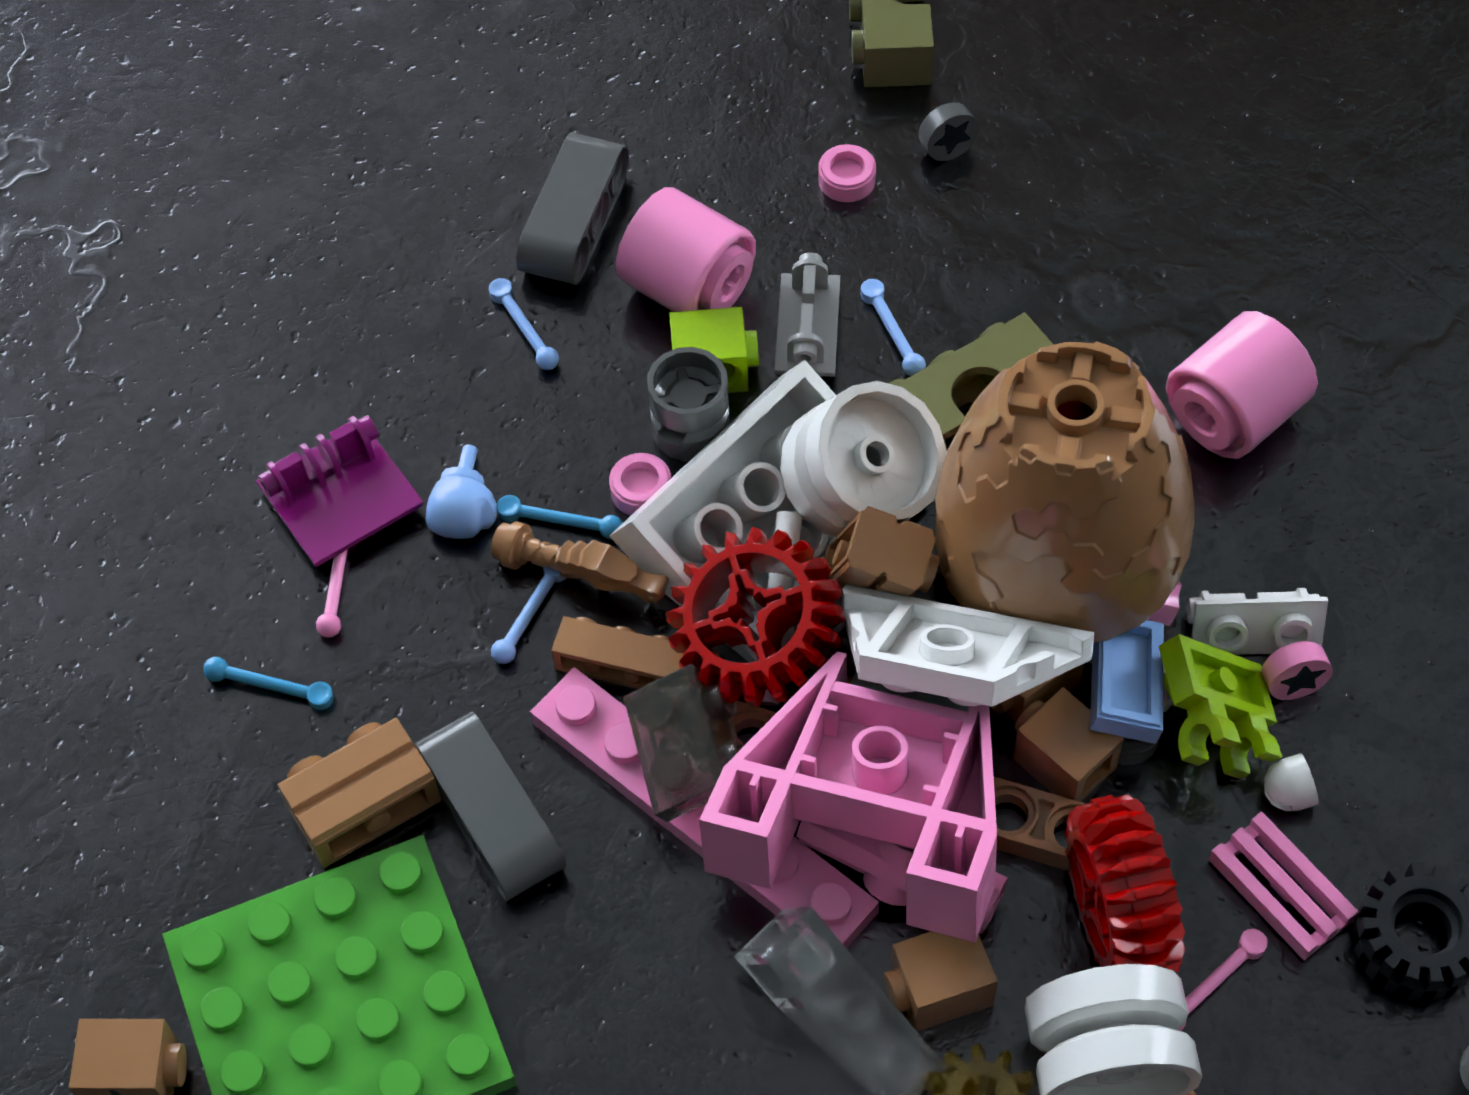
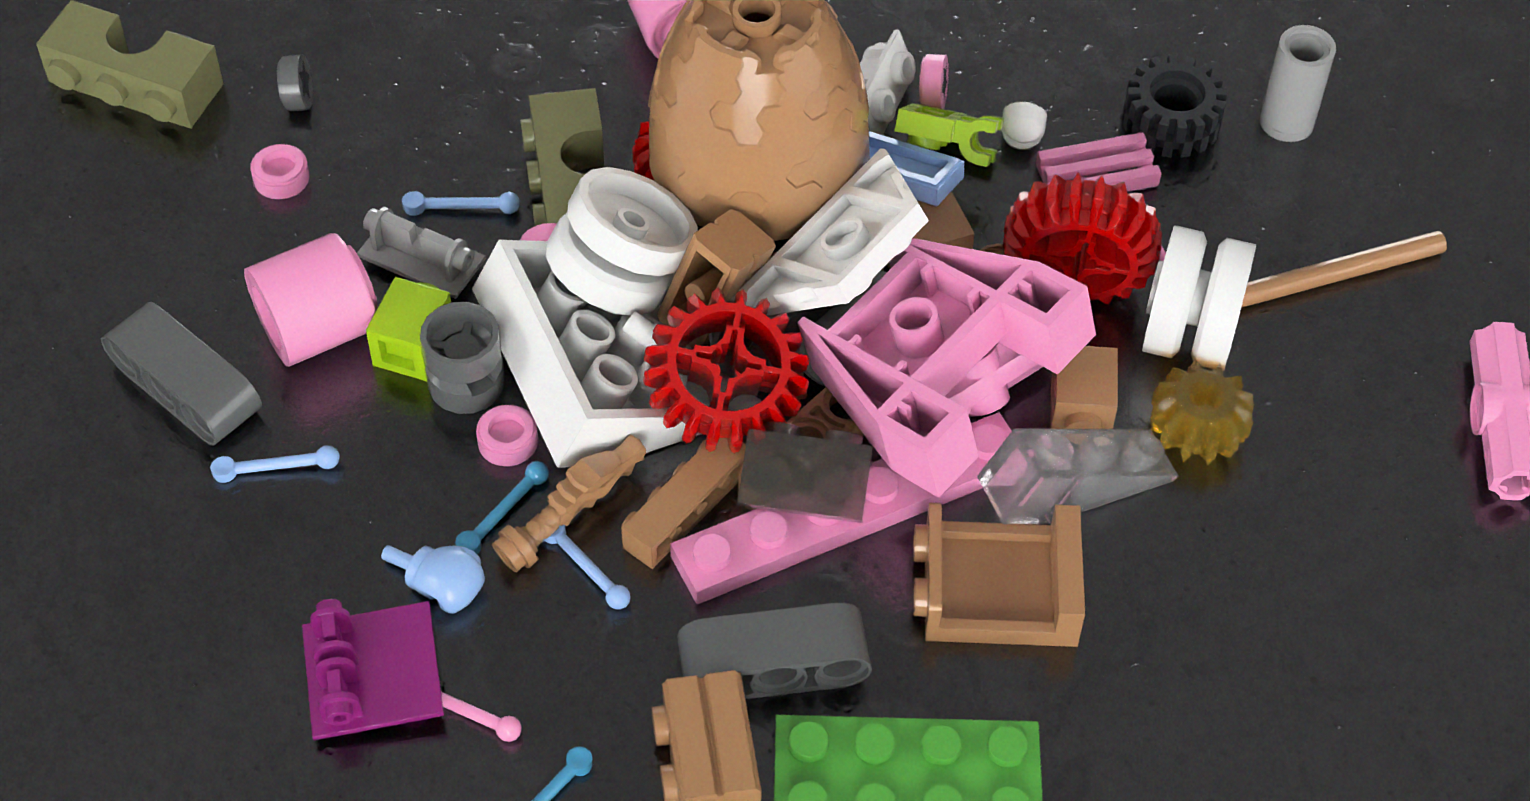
camera: 70 degrees left, 5 degrees down
none -> medium nougat panel [913,502,1085,647]

